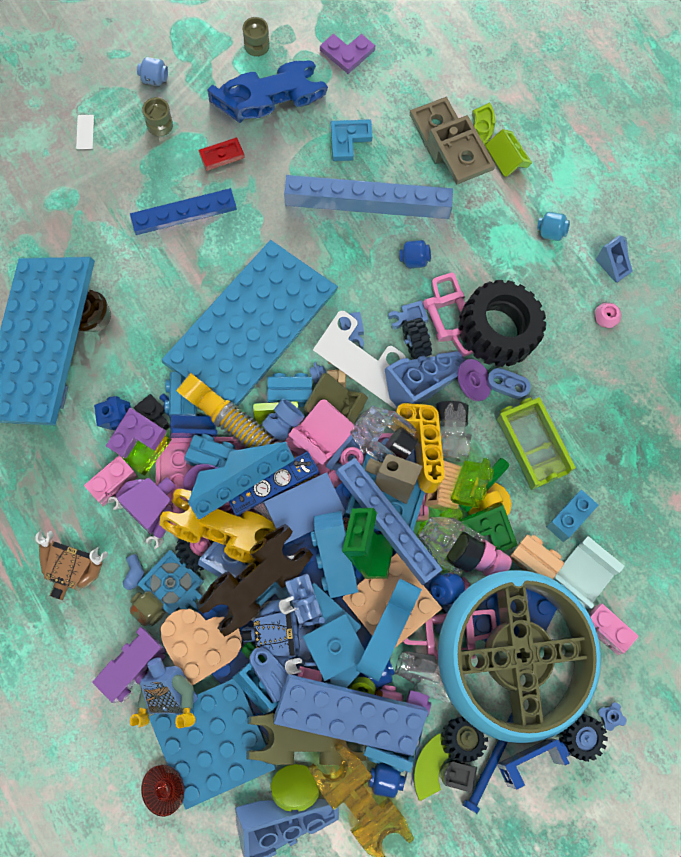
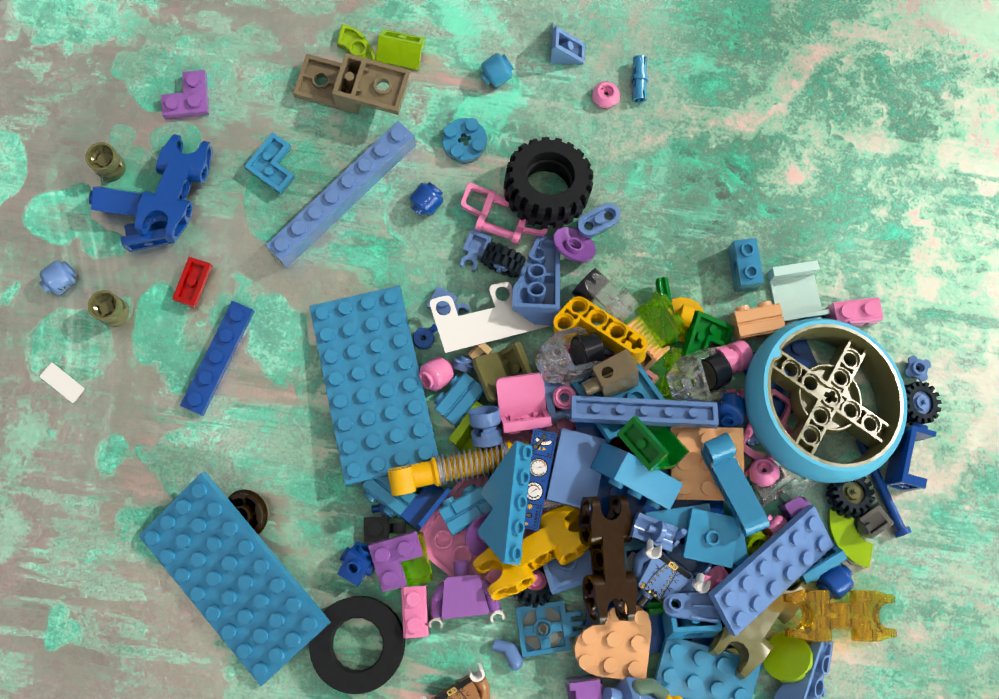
camera: 50 degrees left, 5 degrees up
olive head [130,591,165,626] -> none
door [497,397,576,490] -> none
none -> blue brick [89,186,143,216]
none -> black tyre [309,596,405,694]
none -> blue piece [413,324,438,350]
none -> bright pink head [419,357,454,391]
none -> dark azure plate [442,118,487,164]
none -> dark azure pin [631,55,649,103]
none -> bright pink plate [749,458,780,487]

